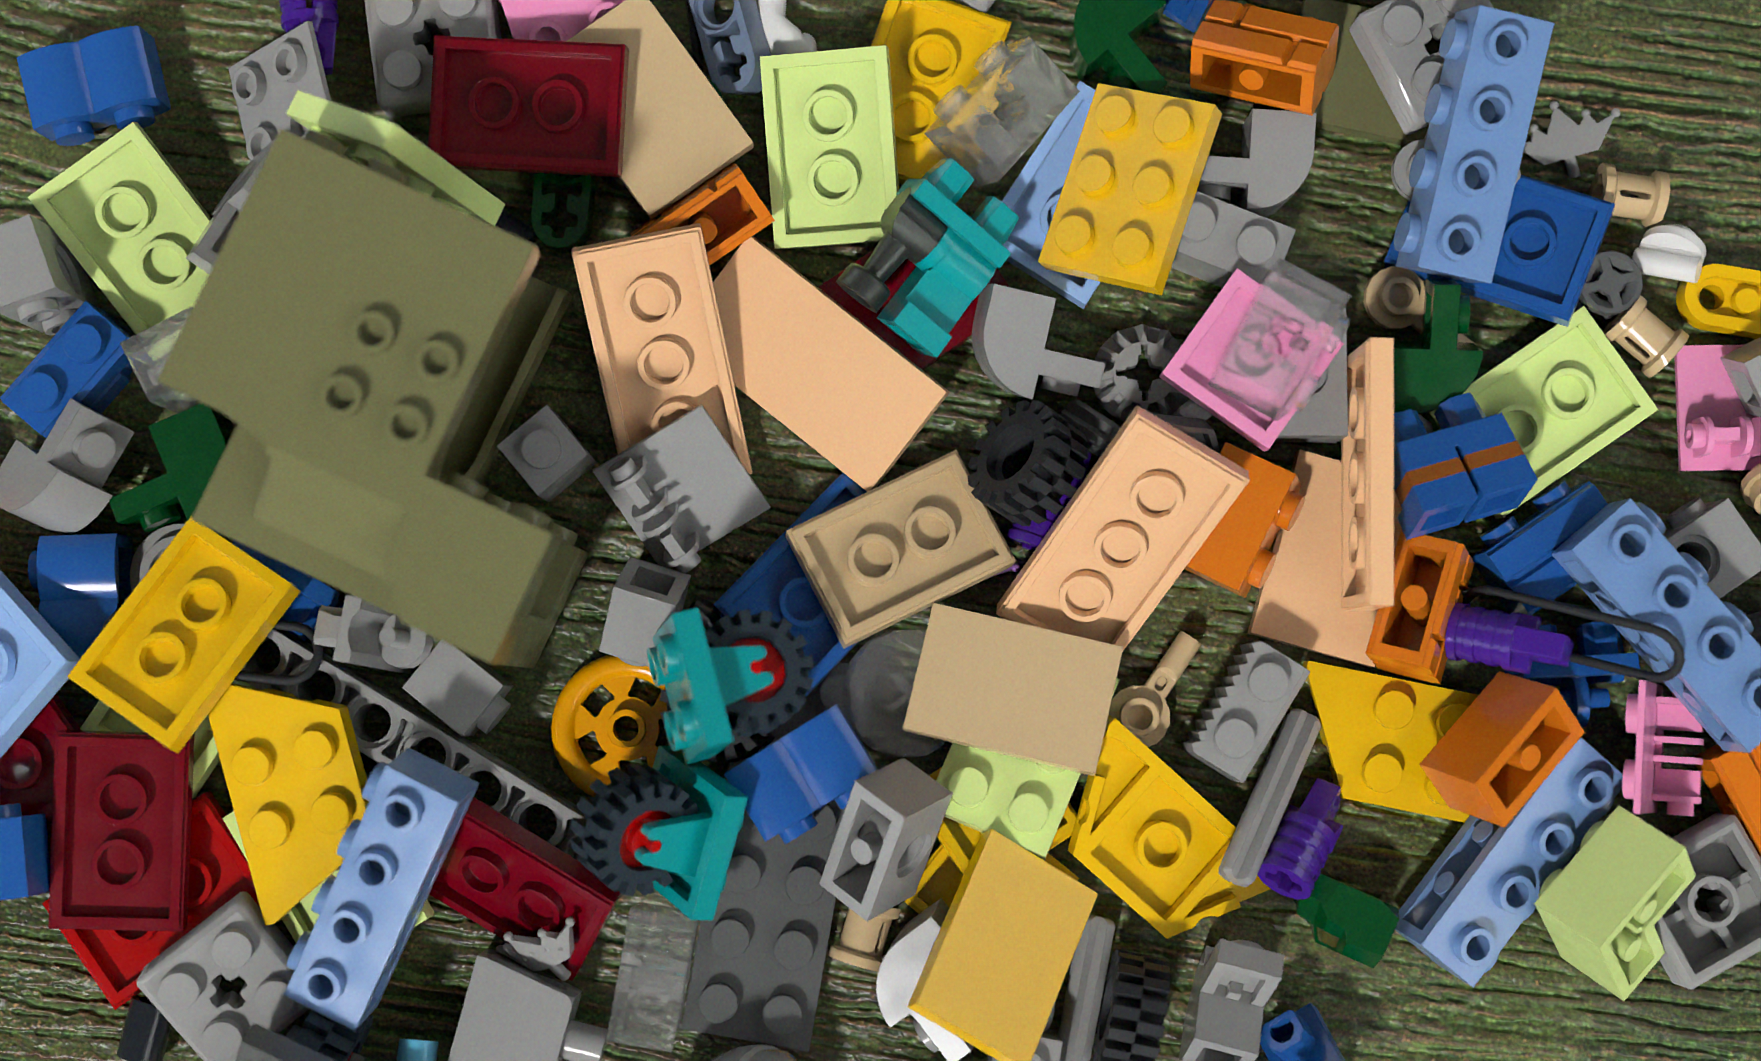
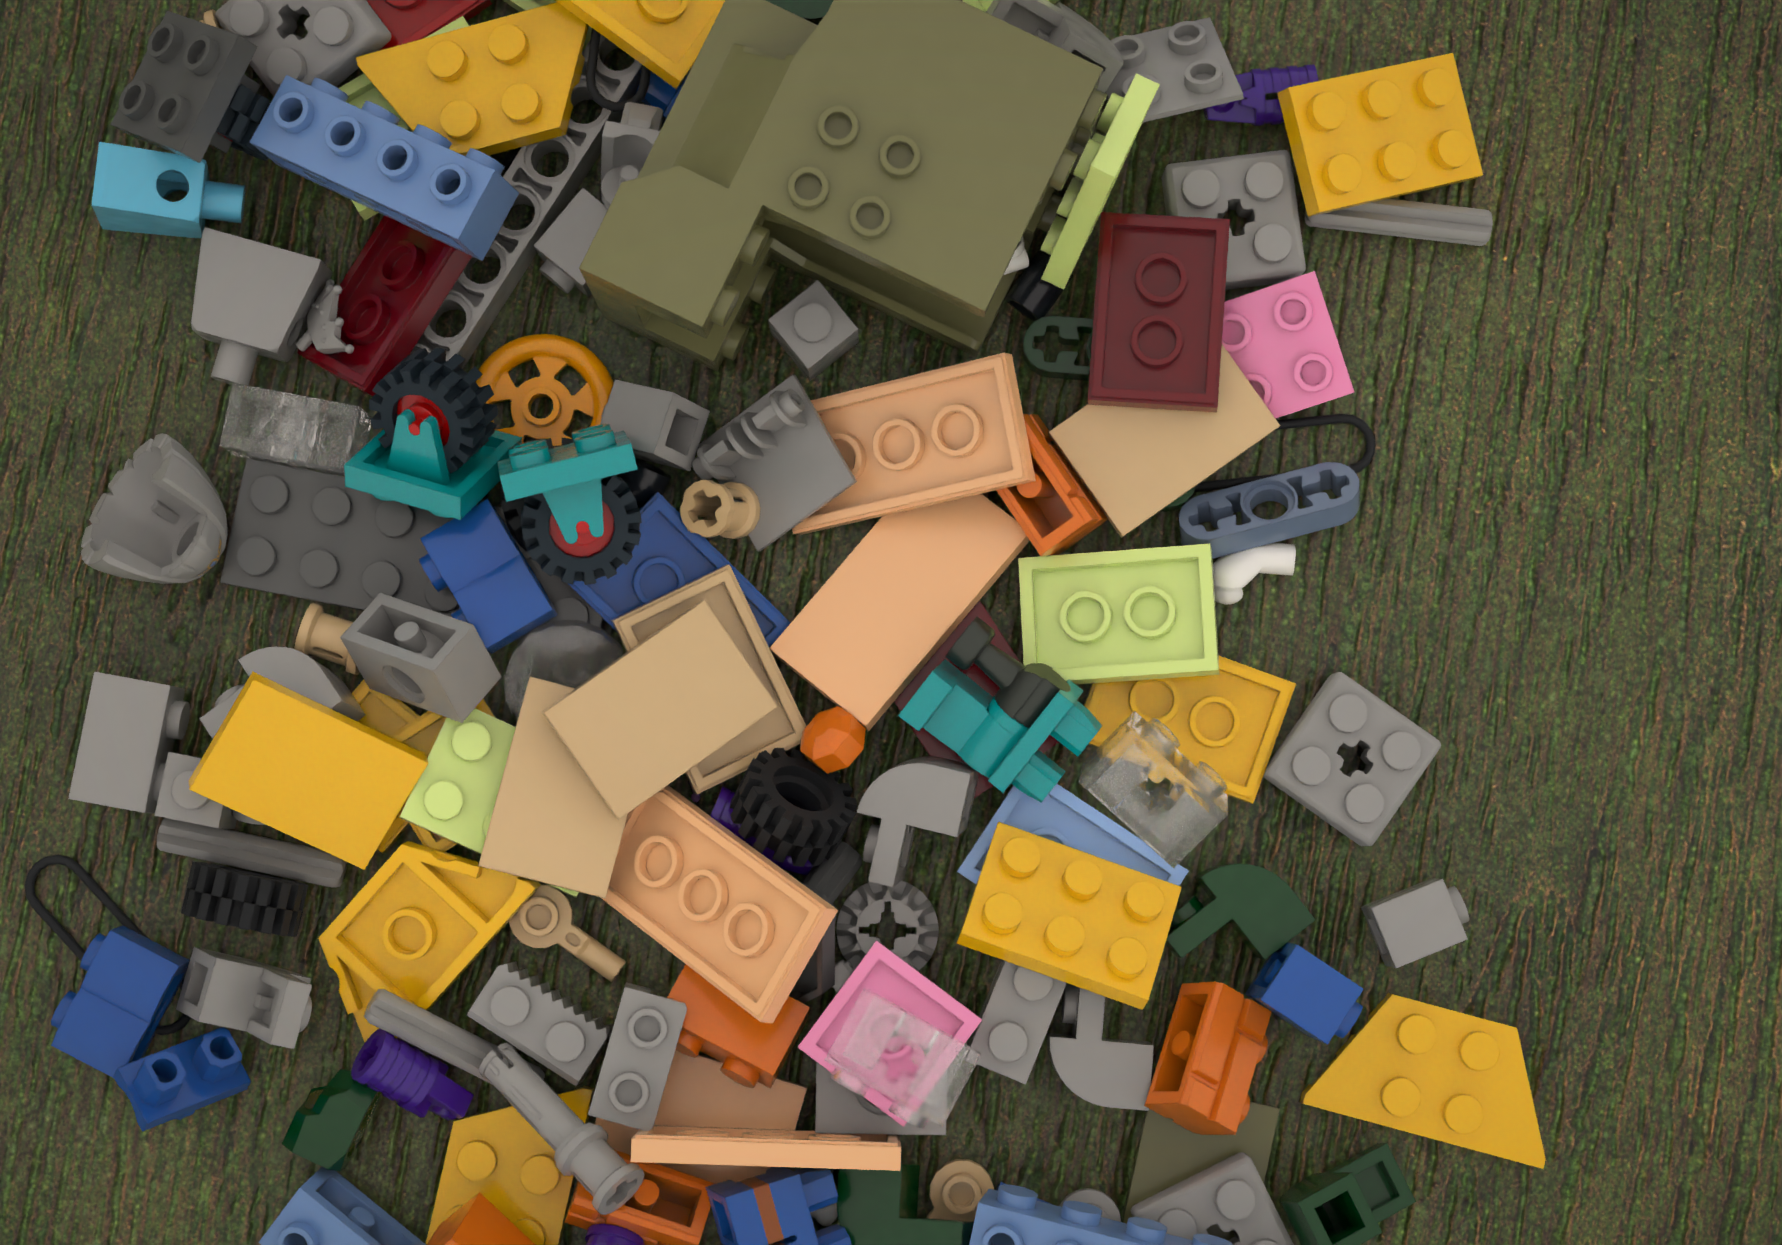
camera: 90 degrees right, 0 degrees up
none -> light grey pin [479,1043,645,1215]
none -> tan tile [542,600,778,820]
none -> light grey bracket [588,982,687,1131]
none -> tan bush [680,480,761,539]
none -> orange tile [800,706,866,774]

